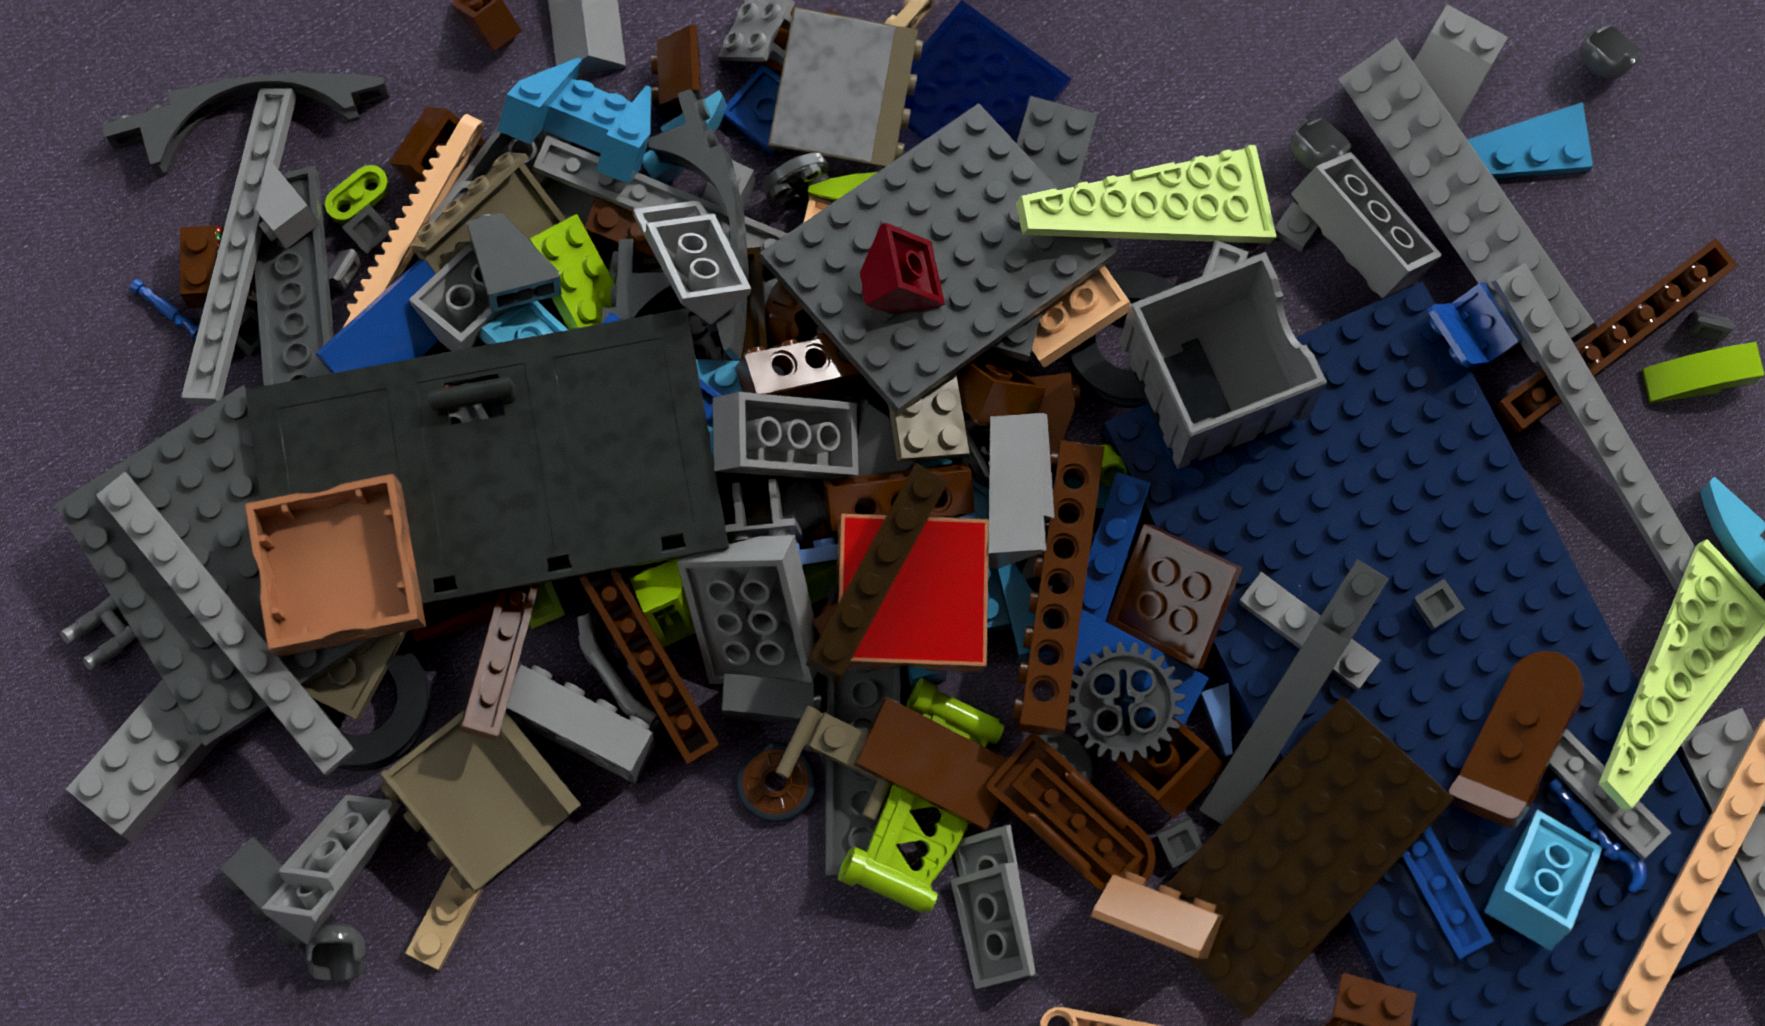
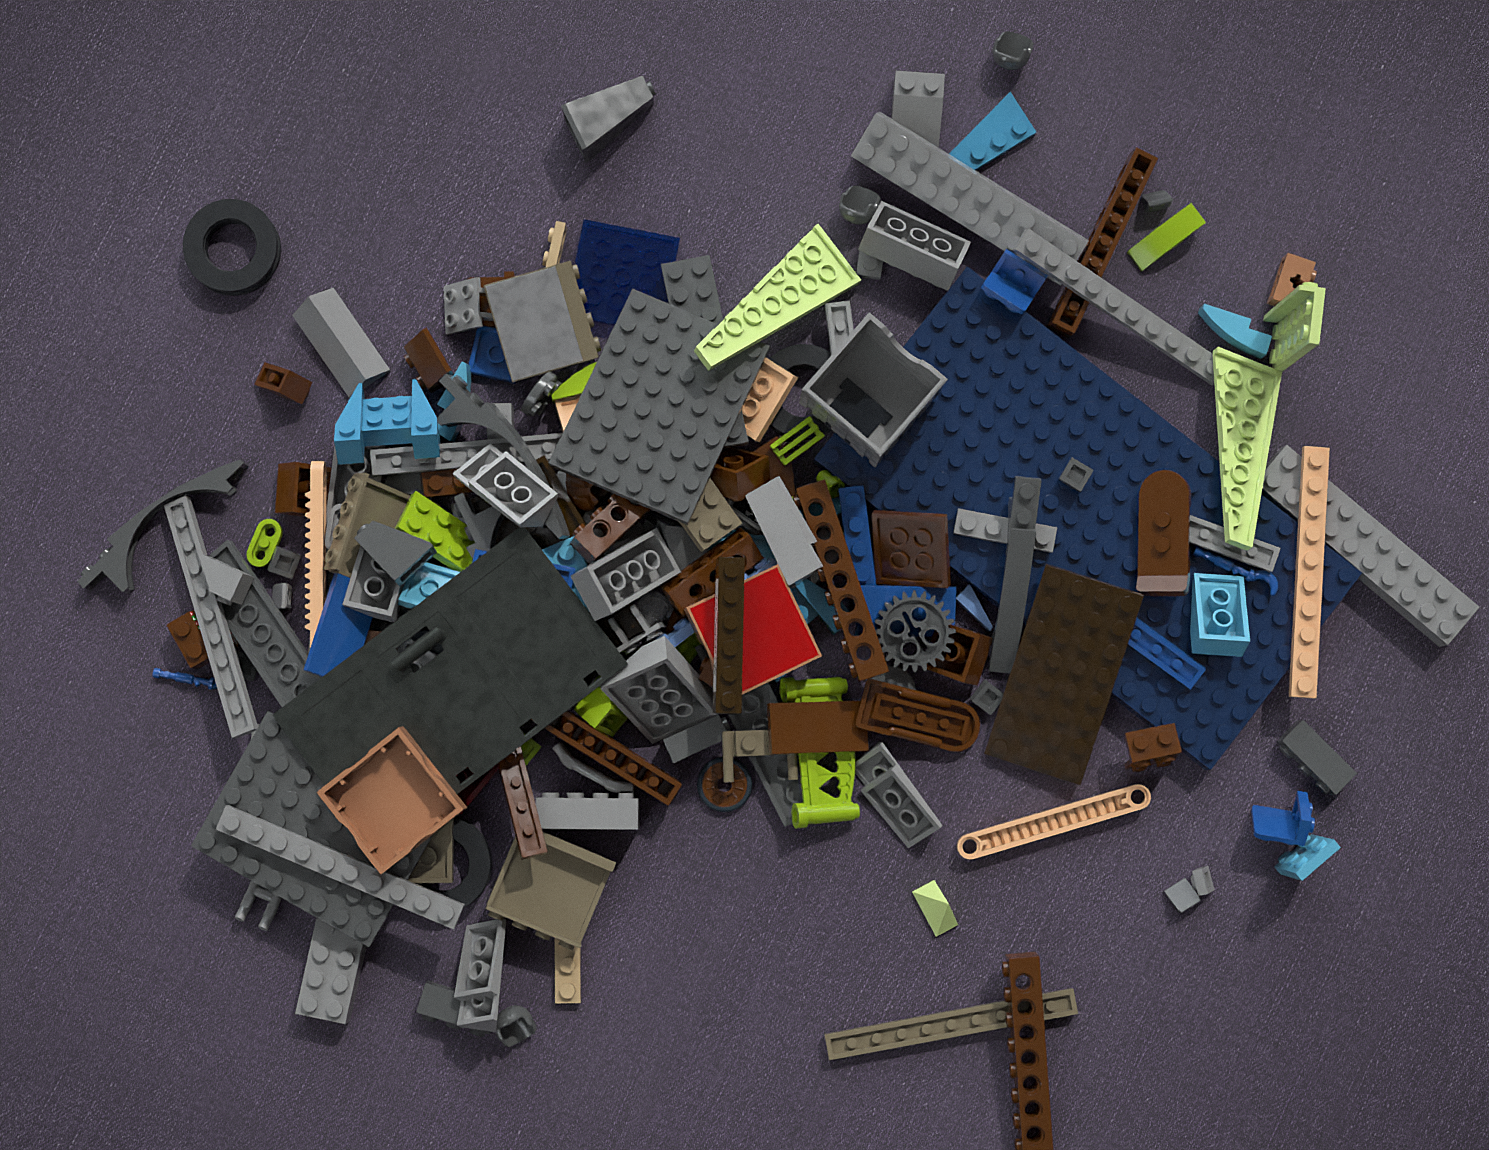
camera: 30 degrees left, 10 degrees up
dark red slope [859,222,945,314] -> none
medium nougat slope [1091,871,1223,959] -> none
none -> lime tile [770,416,825,466]

